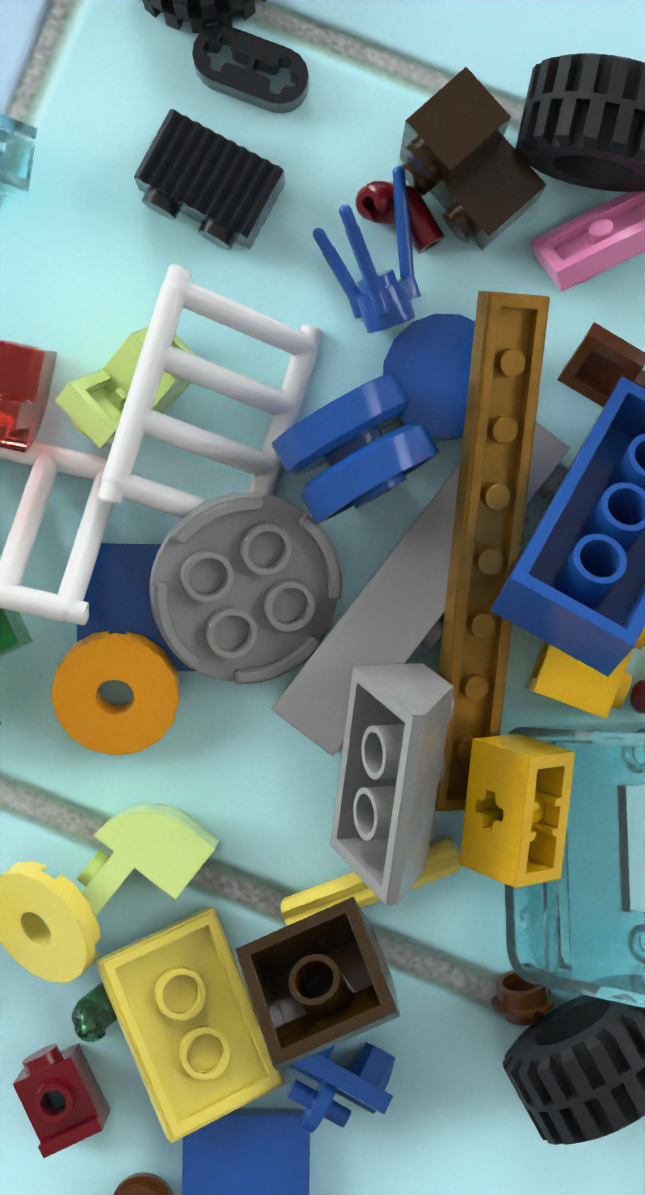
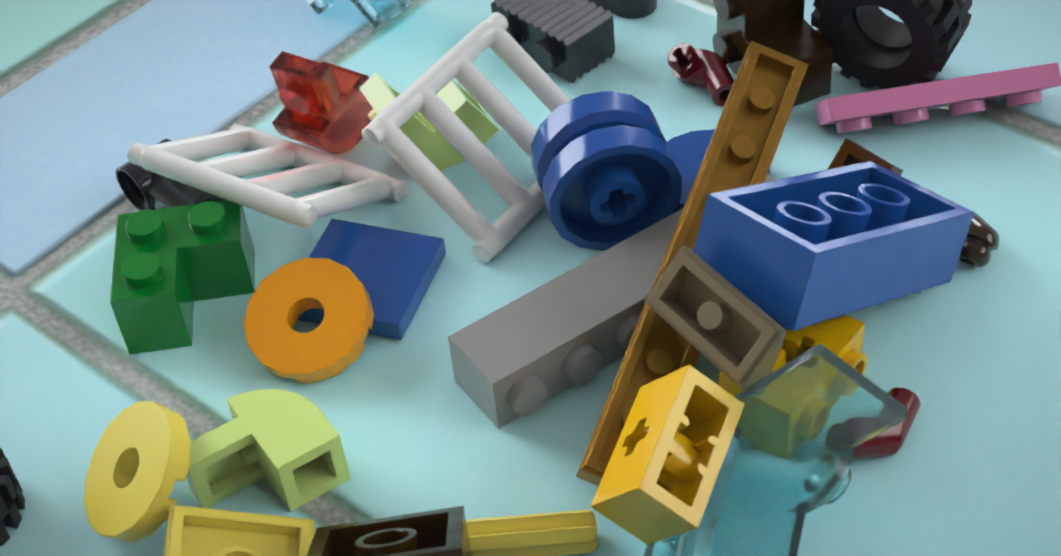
camera: 25 degrees right, 45 degrees down
light grey tile [149,492,342,684] -> none
blue plant [313,166,421,333] -> none
light grey slope [330,663,455,906] -> none
none -> dark tan slope [644,246,787,390]

